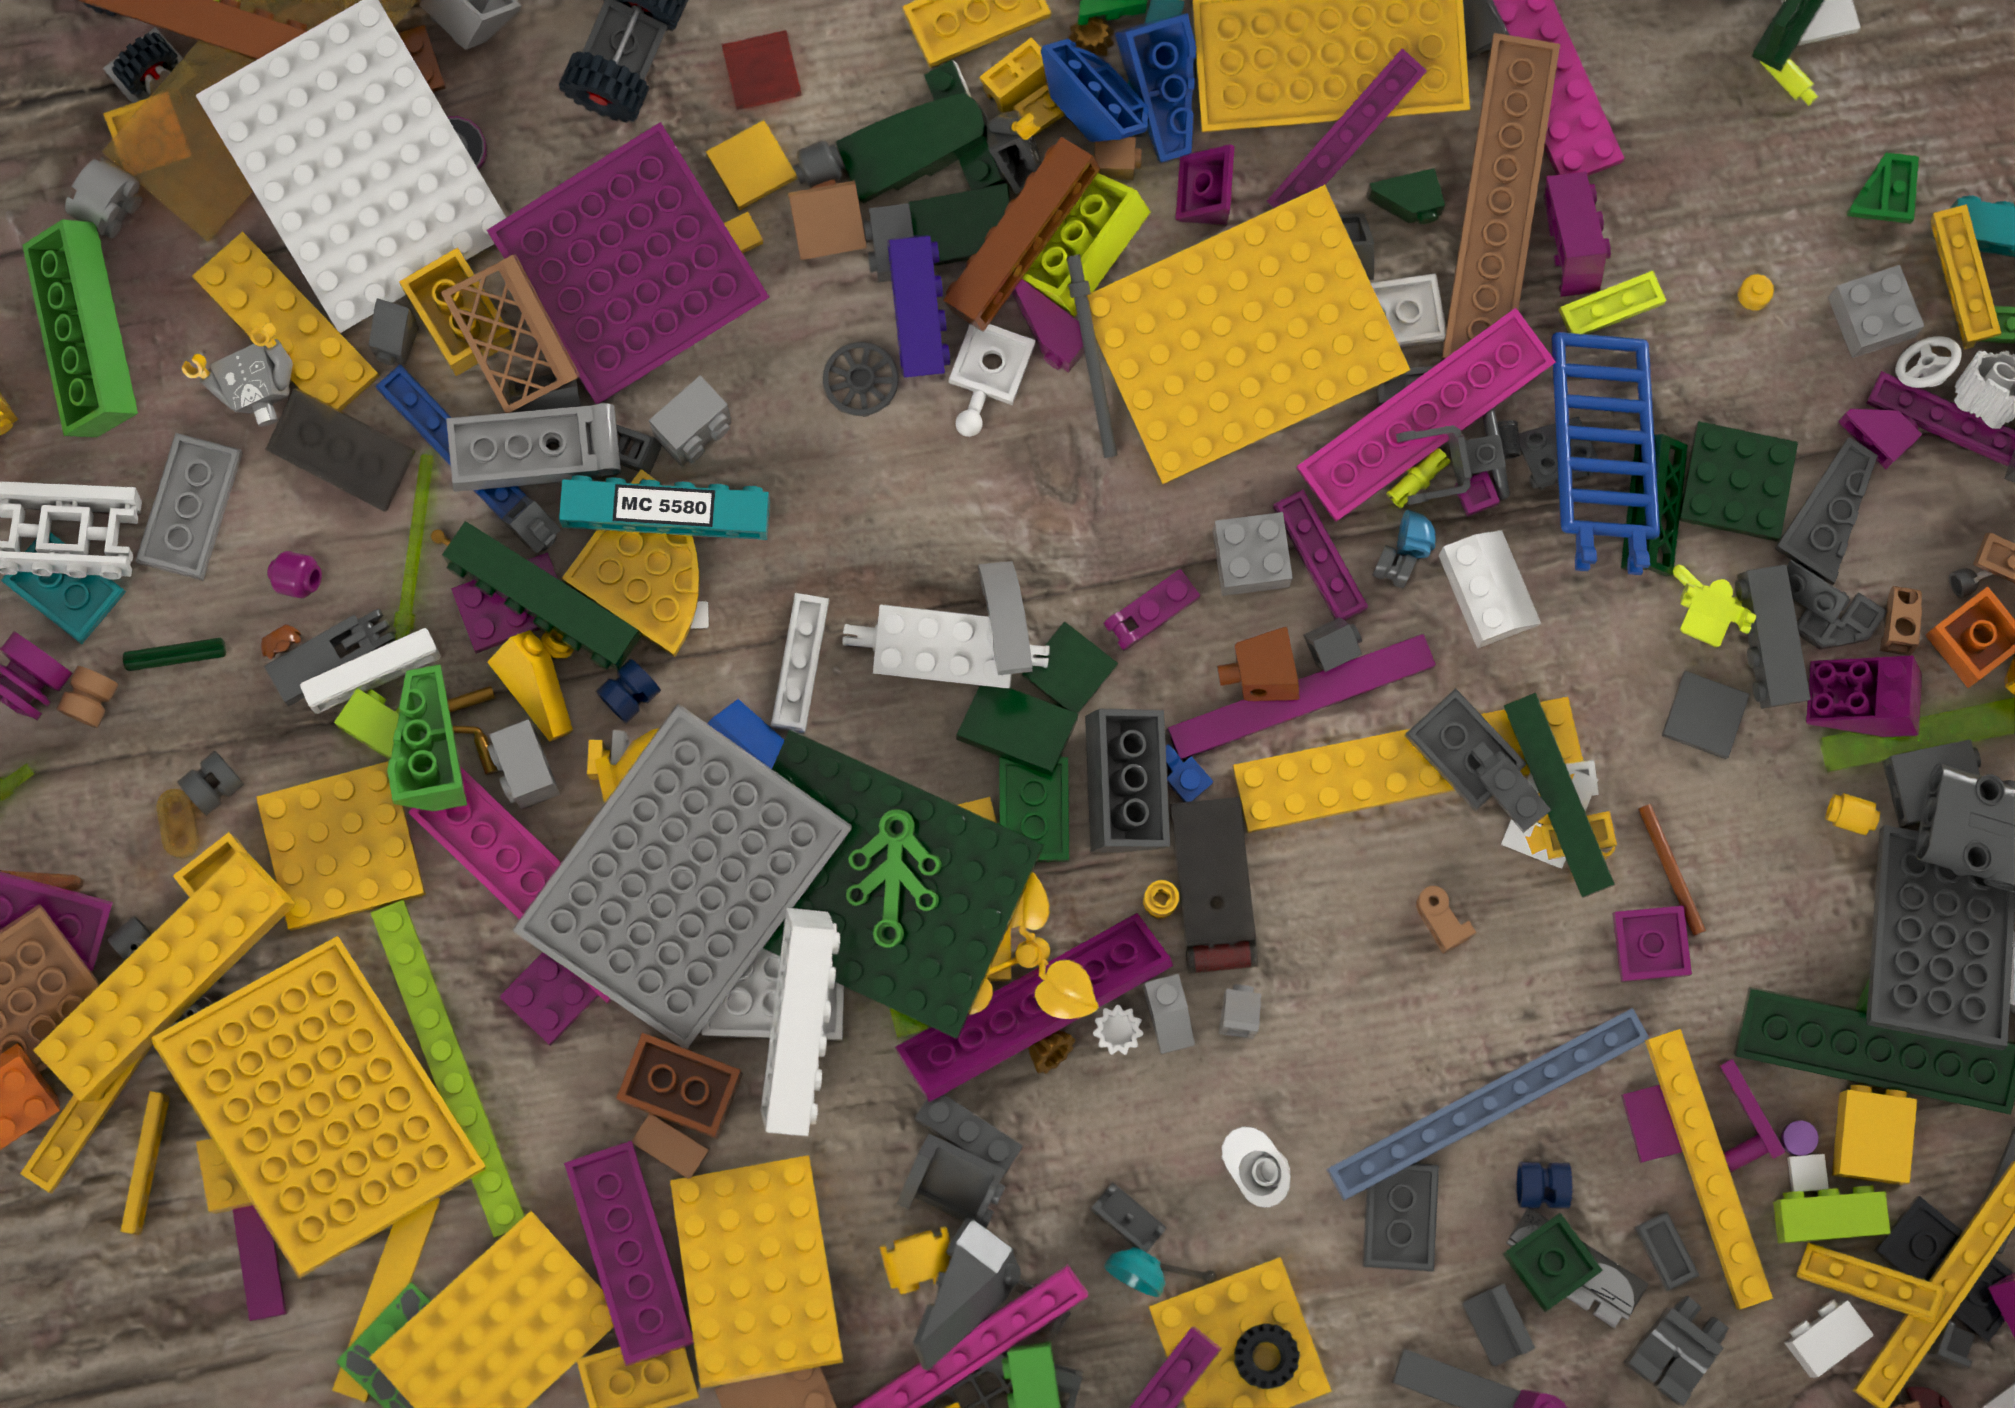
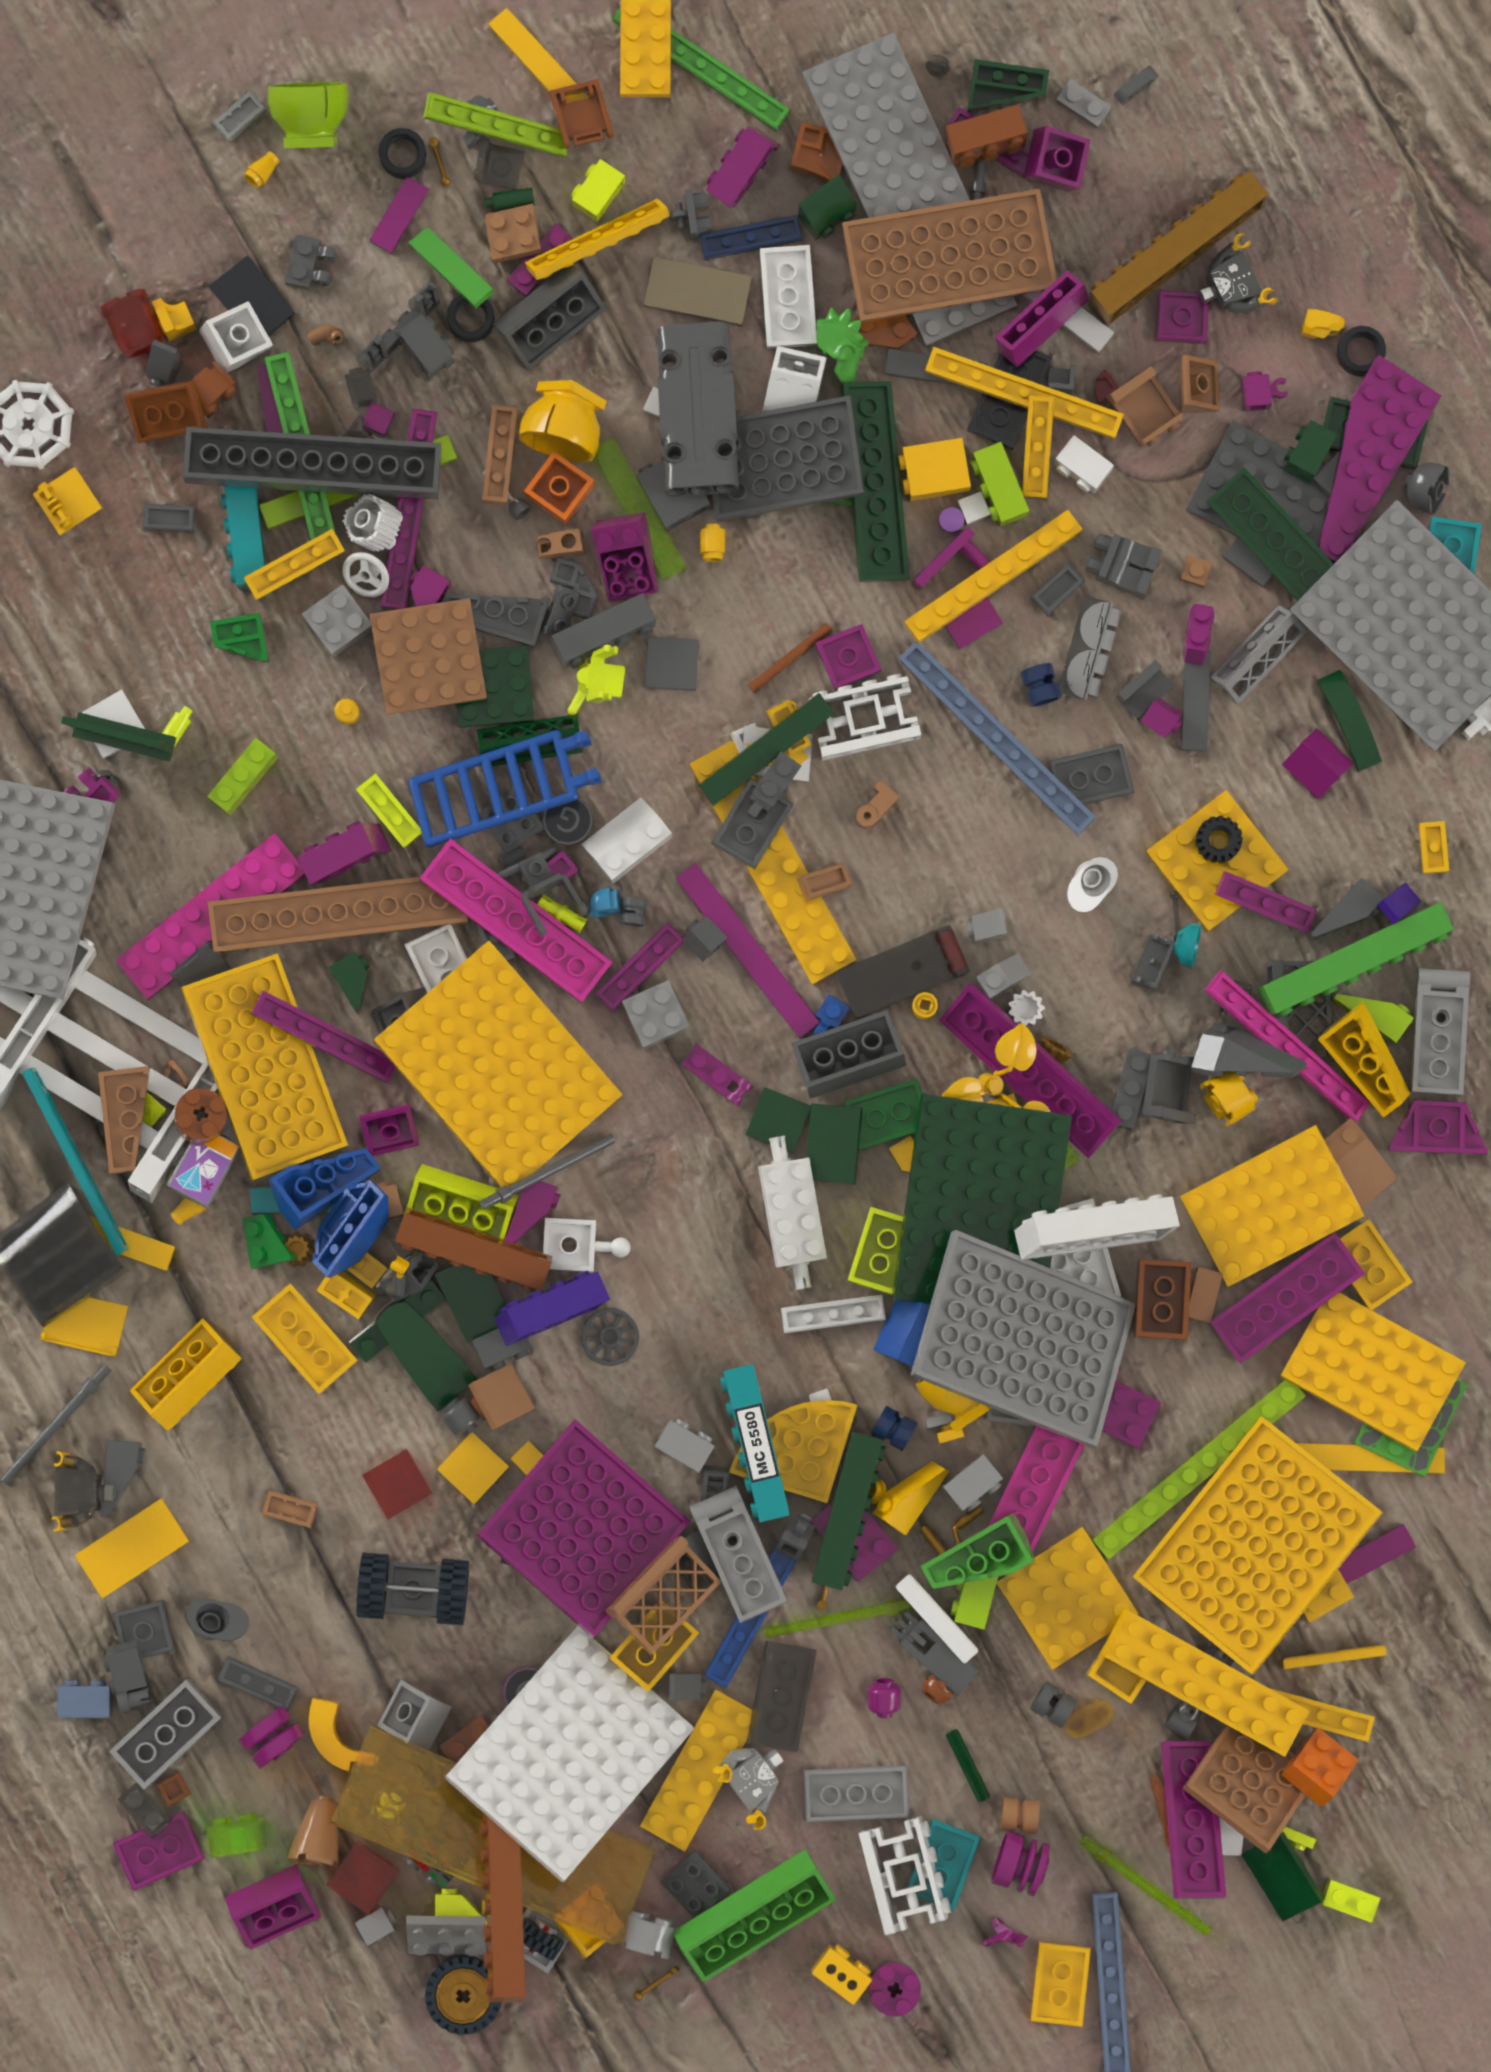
camera: 105 degrees left, 5 degrees up
bright green plant [846,809,941,948] -> none
light grey slope [978,561,1032,675] -> none
dark orange torso [1217,627,1300,701] -> none
dark green plate [1503,1212,1603,1312] -> none
none -> lime brick [207,738,278,816]
none -> medium nougat plate [369,598,487,715]
none -> black tile [542,797,593,846]
none -> pearl gold hinge [633,1965,680,2001]
none -> dark grey hinge [661,1851,731,1918]
none -> medium nougat tile [797,862,853,902]
none -> white fence [809,674,922,761]
none -> neon yellow brick [847,1207,903,1296]
none -> magenta brick [1140,696,1183,738]

